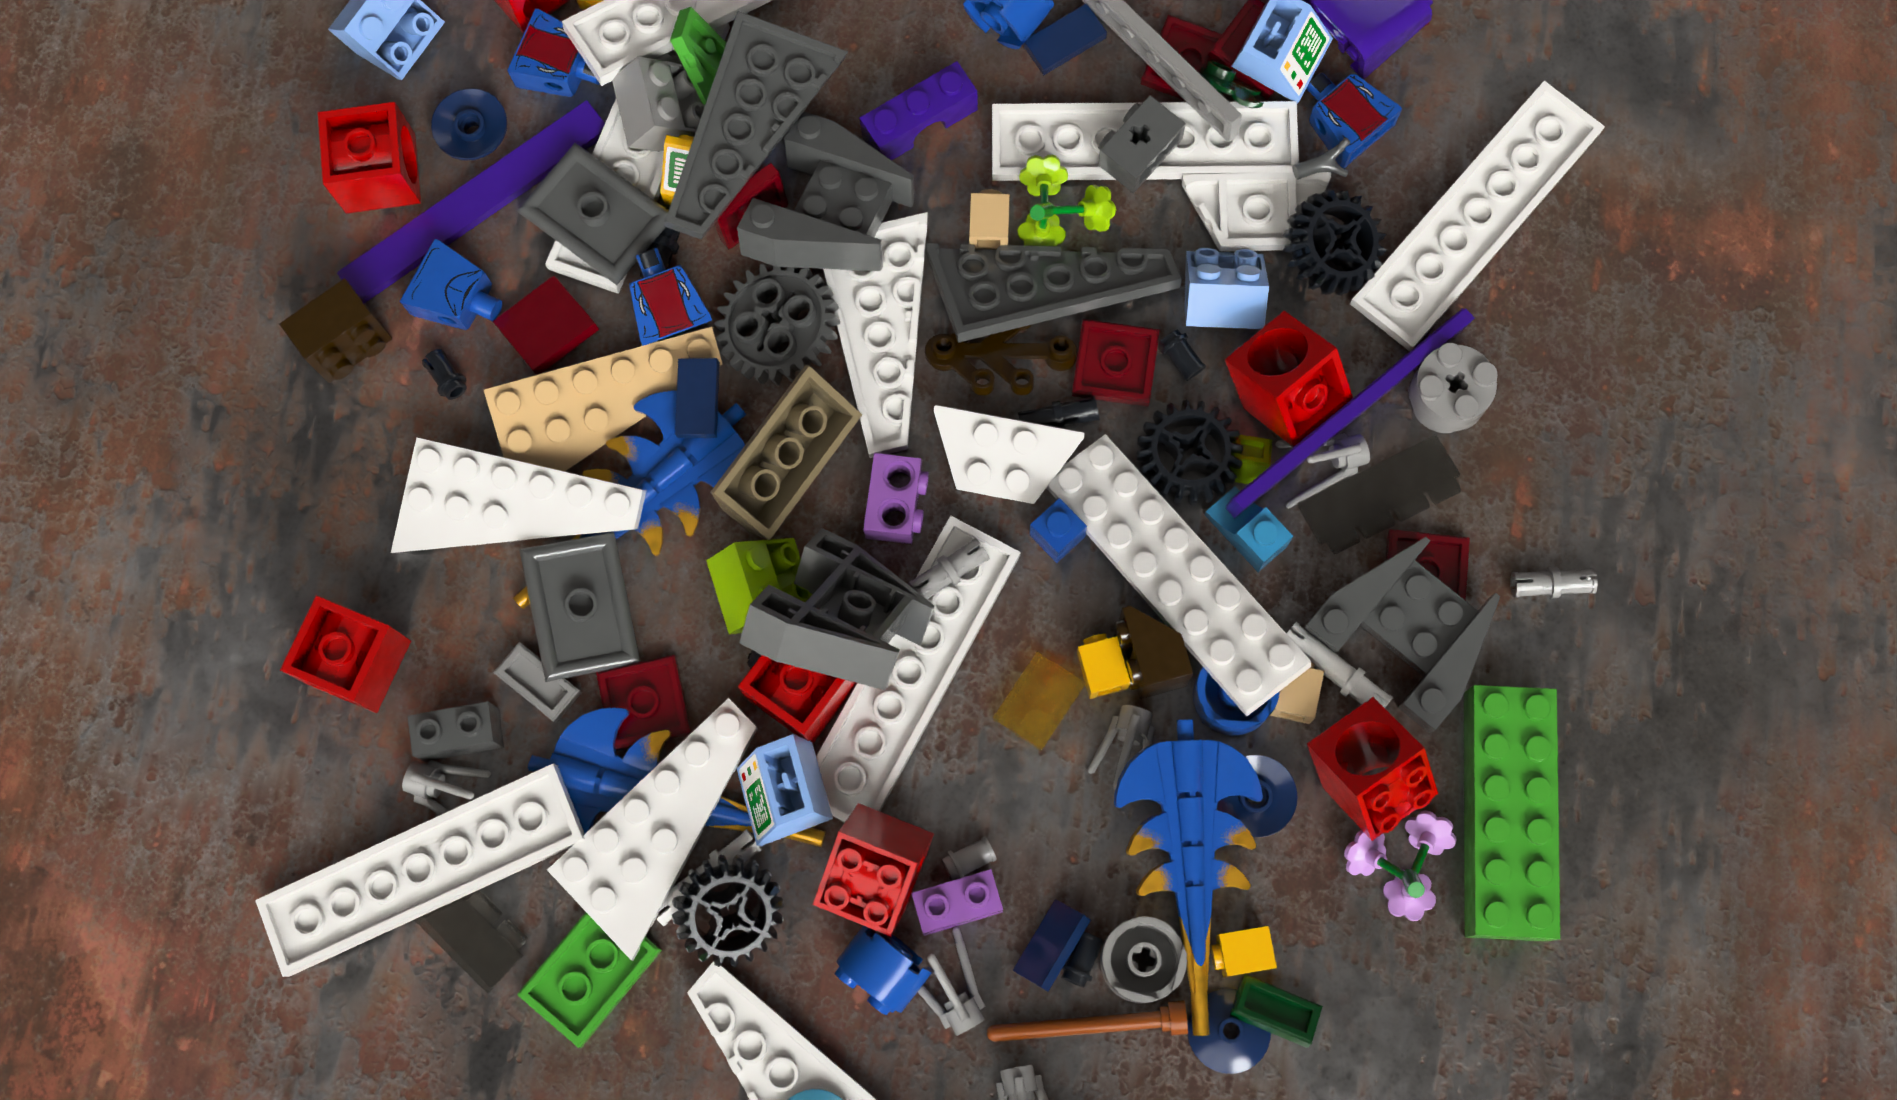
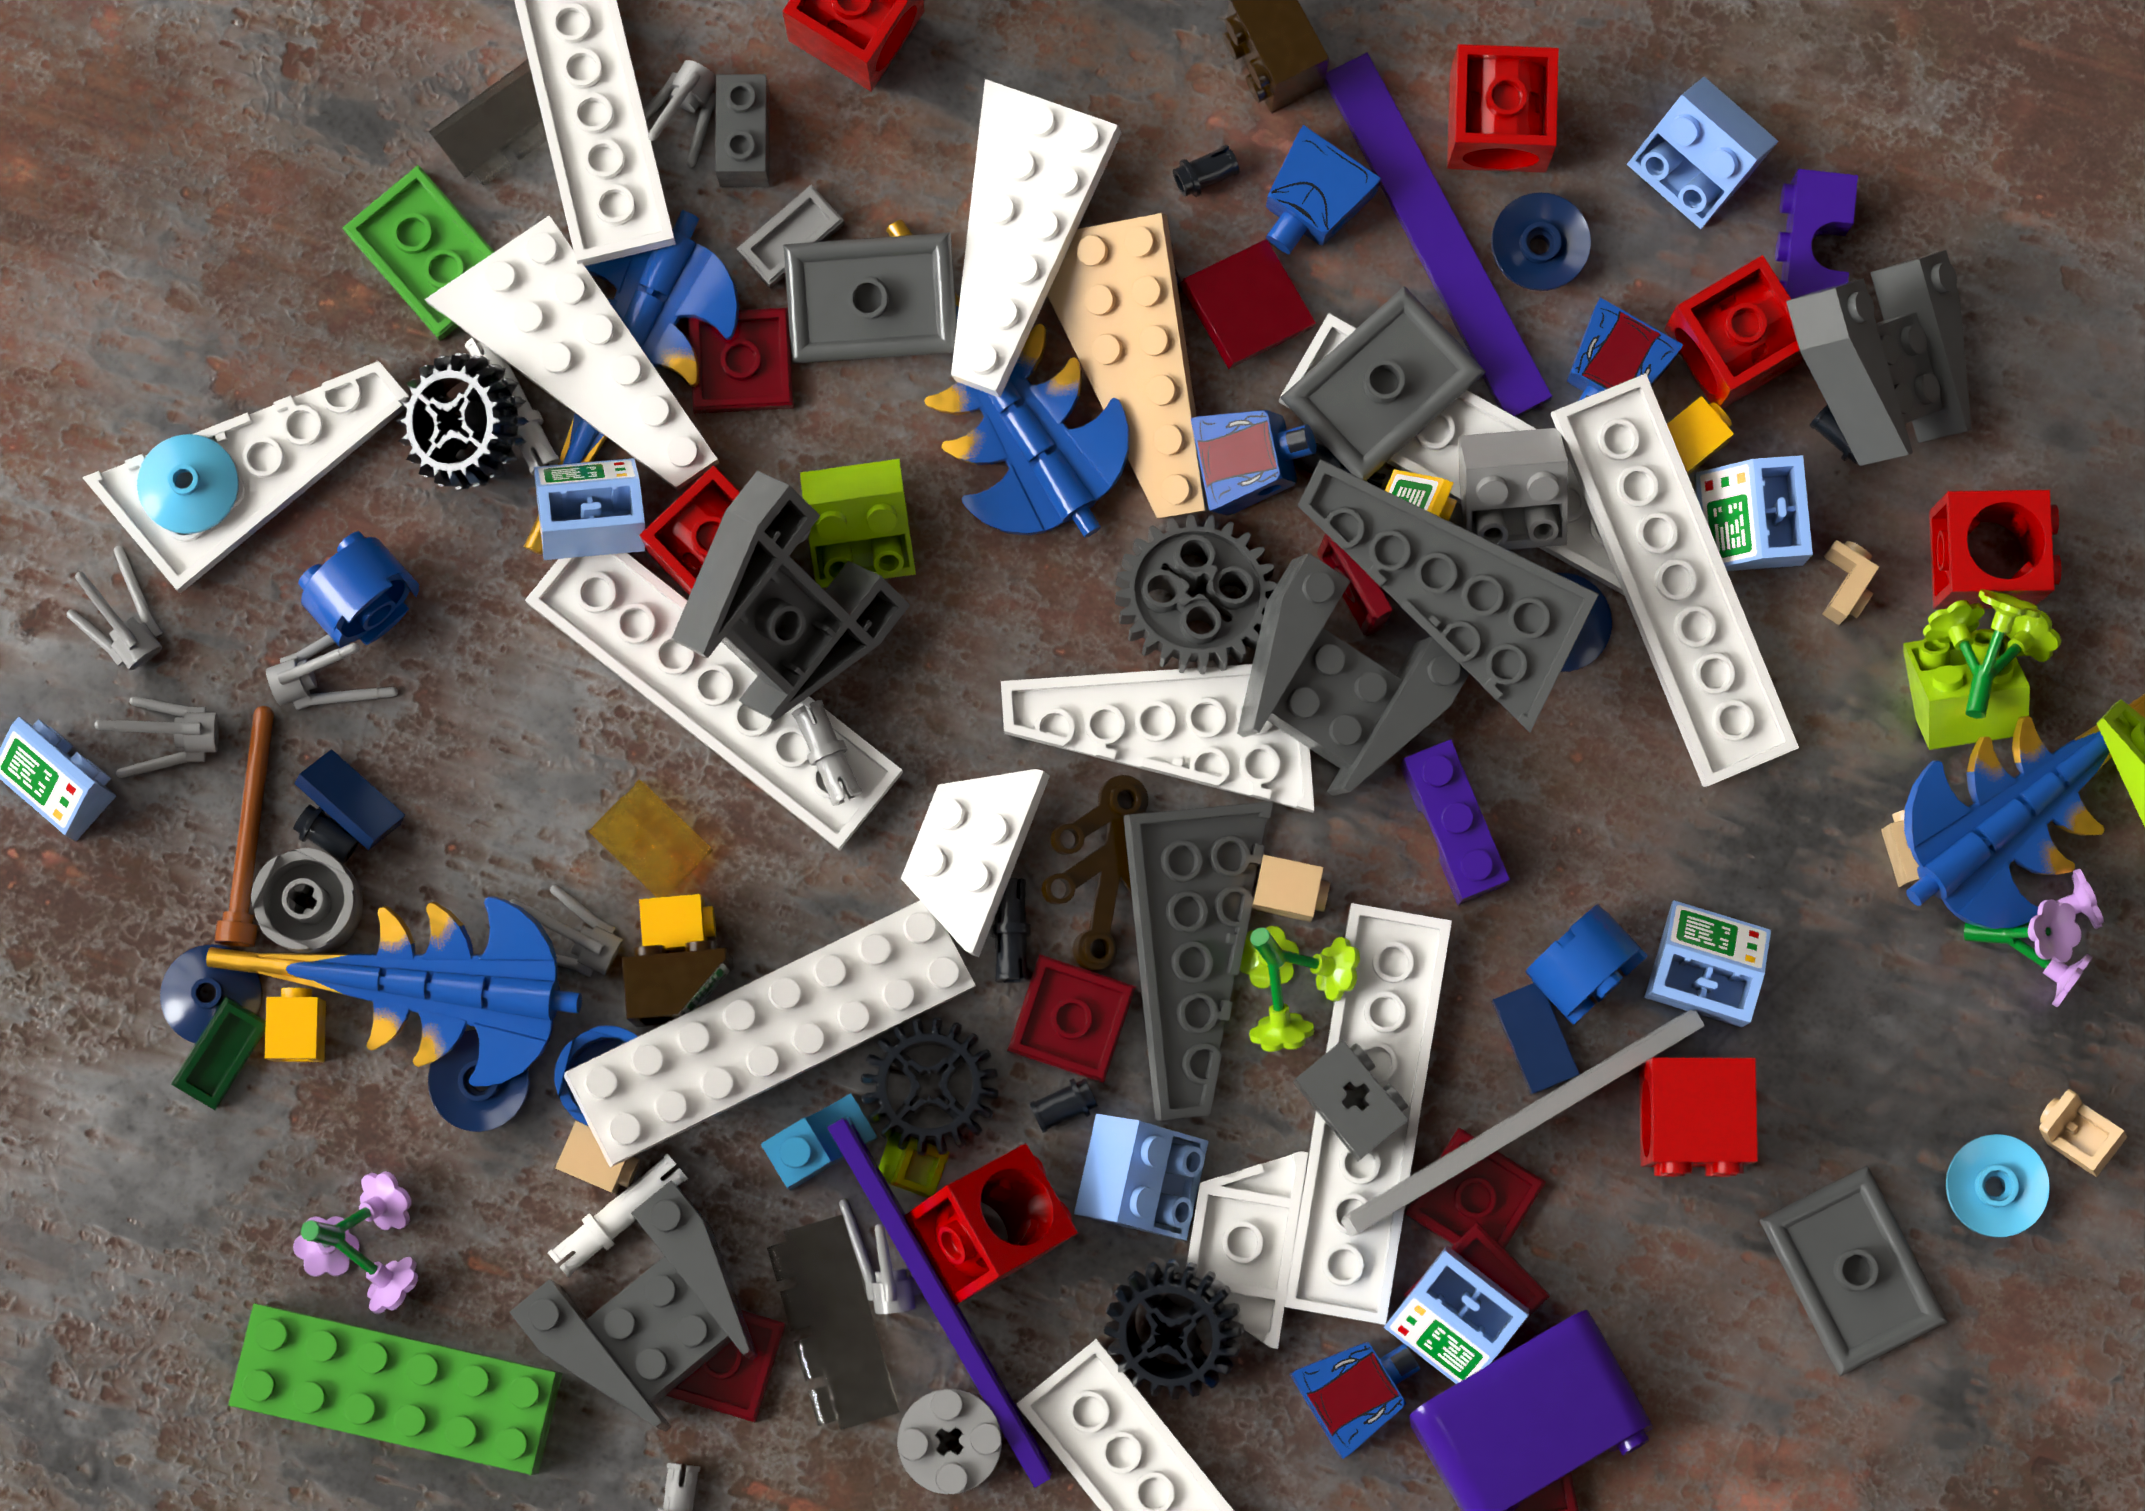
camera: 95 degrees right, 5 degrees up
bright green wing [670,7,726,105] -> none
dark blue tile [675,358,720,438] -> none
dark tan slope [711,365,863,540] -> none
red brick [813,803,934,937] -> none
medium lavender brick [863,453,929,544] -> none
medium lavender brick [911,869,1003,936] -> none
light grey pin [941,836,997,881] -> none
blue brick [1030,498,1087,563] -> none
dark green plate [1199,60,1264,109] -> none
dark grey bar [1292,137,1350,180] -> none
red brick [1307,697,1438,841] -> none

